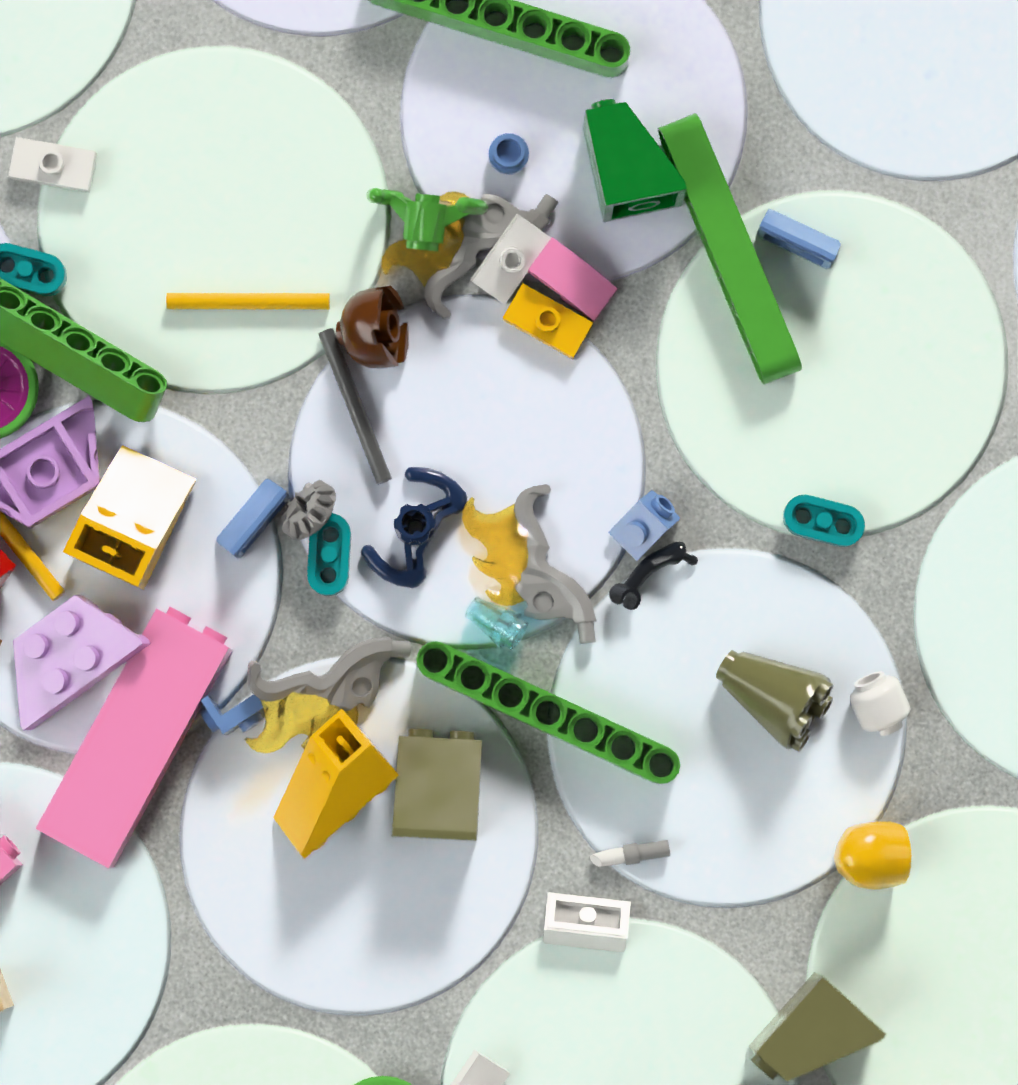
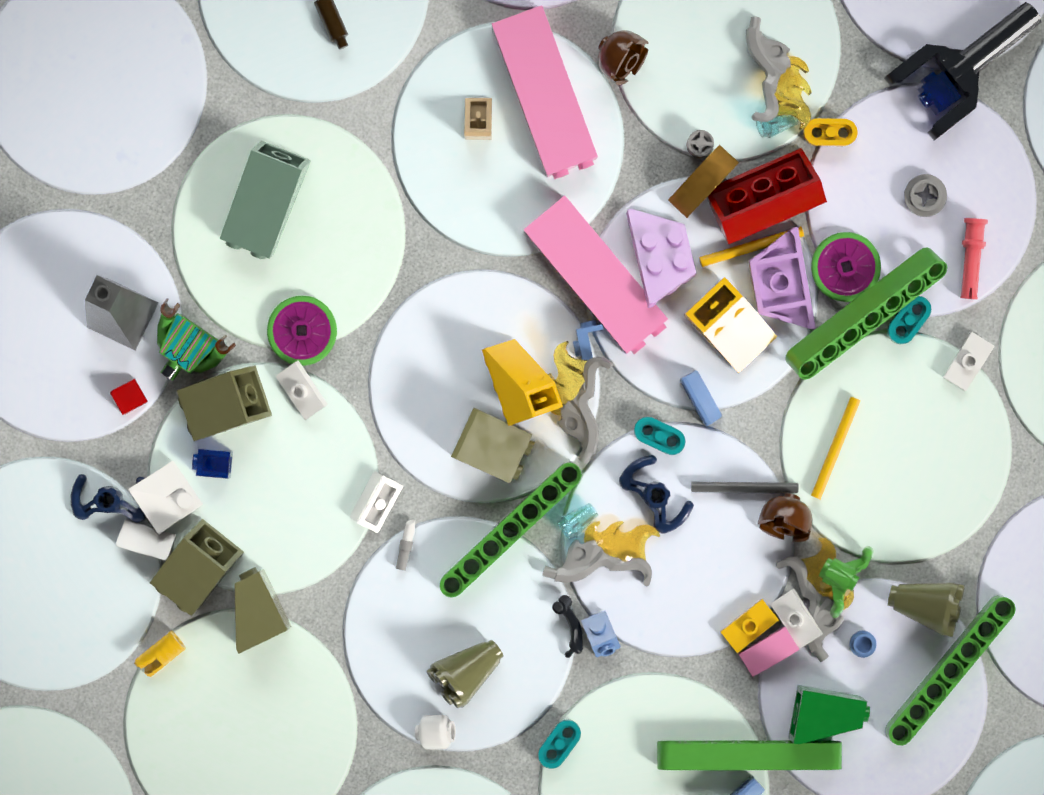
camera: 115 degrees right, 5 degrees up
light grey gear [281,480,336,540] -> none
yellow piece [833,821,911,890] -> none
none -> olive cone [887,583,965,637]

